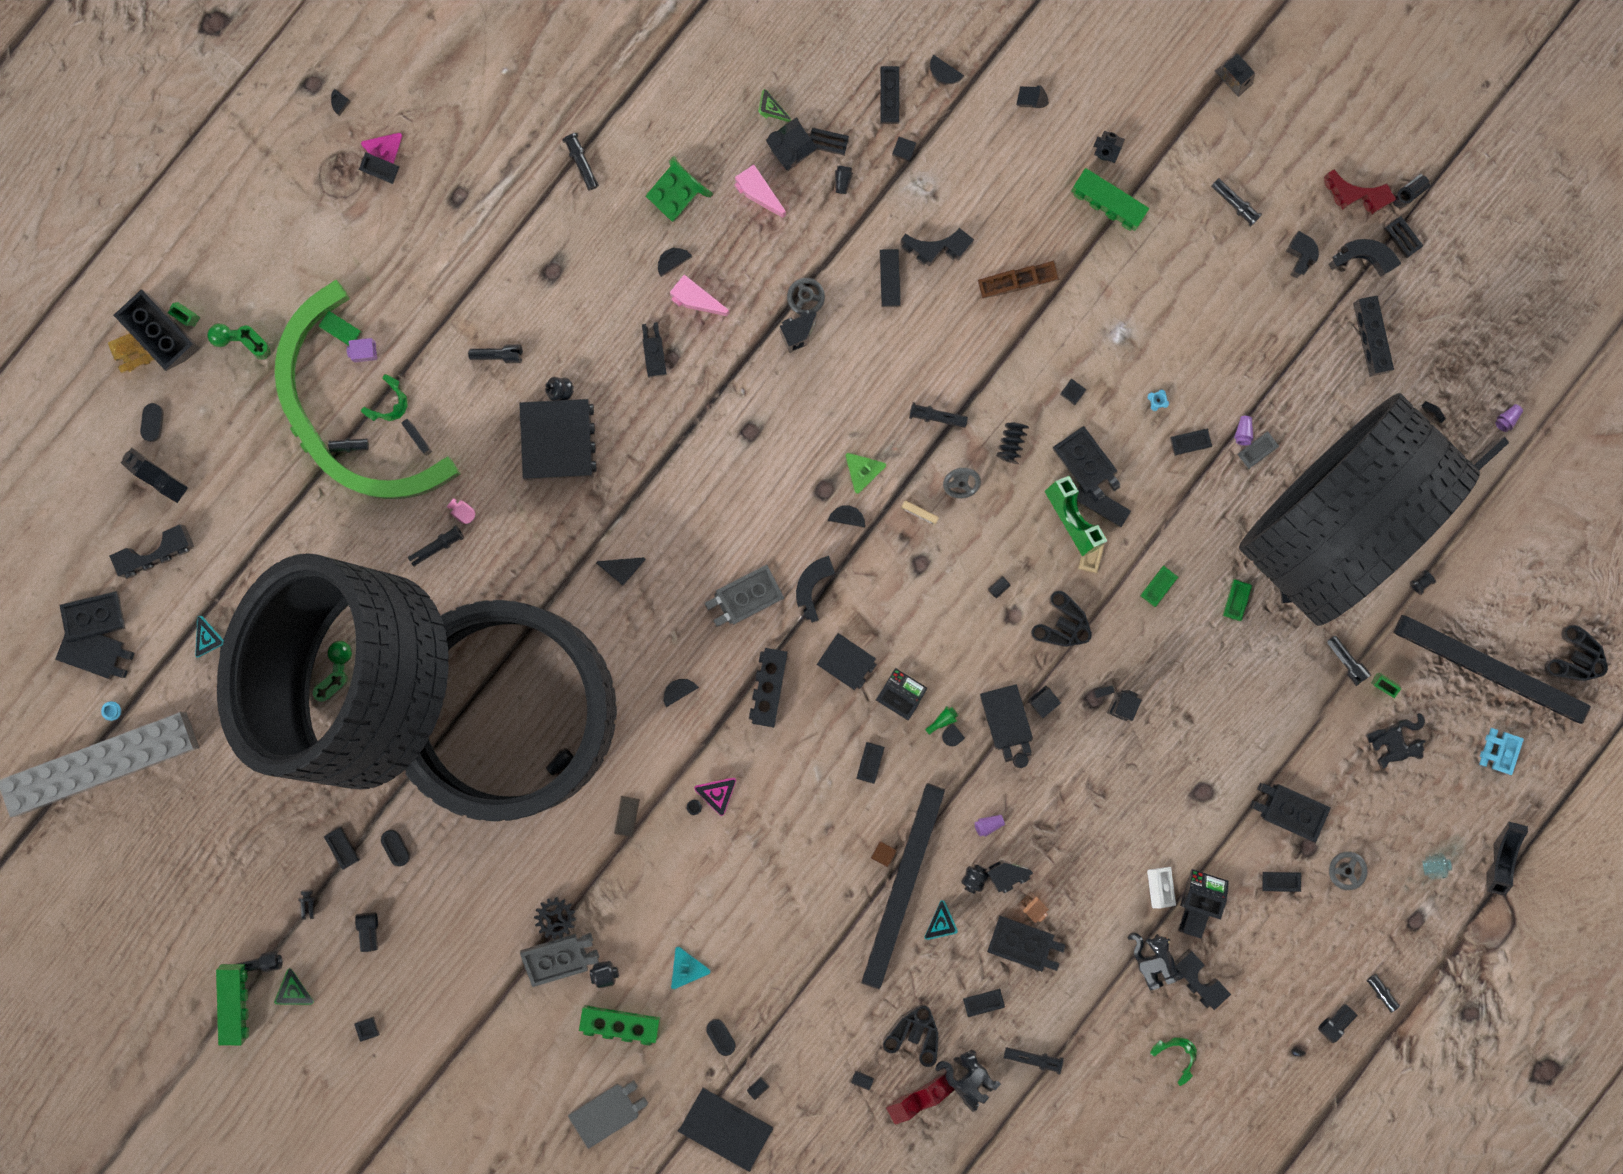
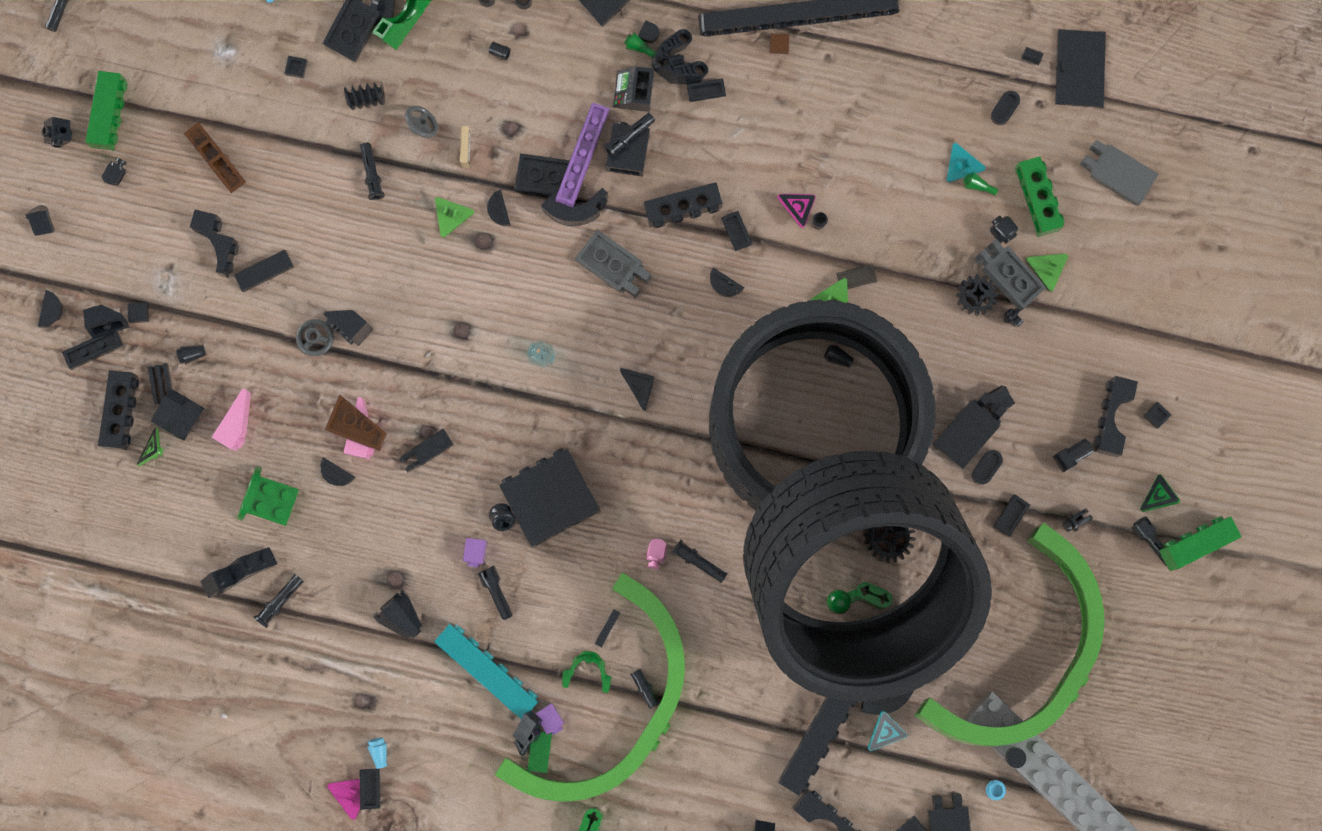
camera: 115 degrees left, 5 degrees down
none -> black slope [83,304,130,338]
none -> black brick [98,370,139,451]
none -> black arm [102,157,127,186]
none -> black arch [200,547,278,598]
none -> reddish brown wing [325,394,387,452]
none -> medium azure cone [367,737,387,769]
none -> black cone [373,589,422,639]
none -> teal brick [434,623,539,719]
none -> medium lavender brick [463,538,487,568]
none -> black piece [513,710,542,755]
none -> black tile [514,153,570,196]
none -> clear light blue head [526,340,556,368]
none -> medium lavender tile [555,102,610,207]
none -> black pin [603,112,655,158]
none -> black connector [651,29,709,85]
none -> black tile [721,211,753,252]
none -> black brick [777,697,857,796]
none -> bright green piece [811,278,848,303]
none -> bright green arch [914,523,1104,747]
none -> black tile [933,392,1007,469]
none -> green cone [963,171,998,196]
none -> black piece [986,385,1015,414]
none -> black plate [1003,308,1024,327]
none -> black tile [1005,747,1026,768]
none -> bright green piece [1026,254,1068,292]
none -> black arch [1093,376,1138,458]

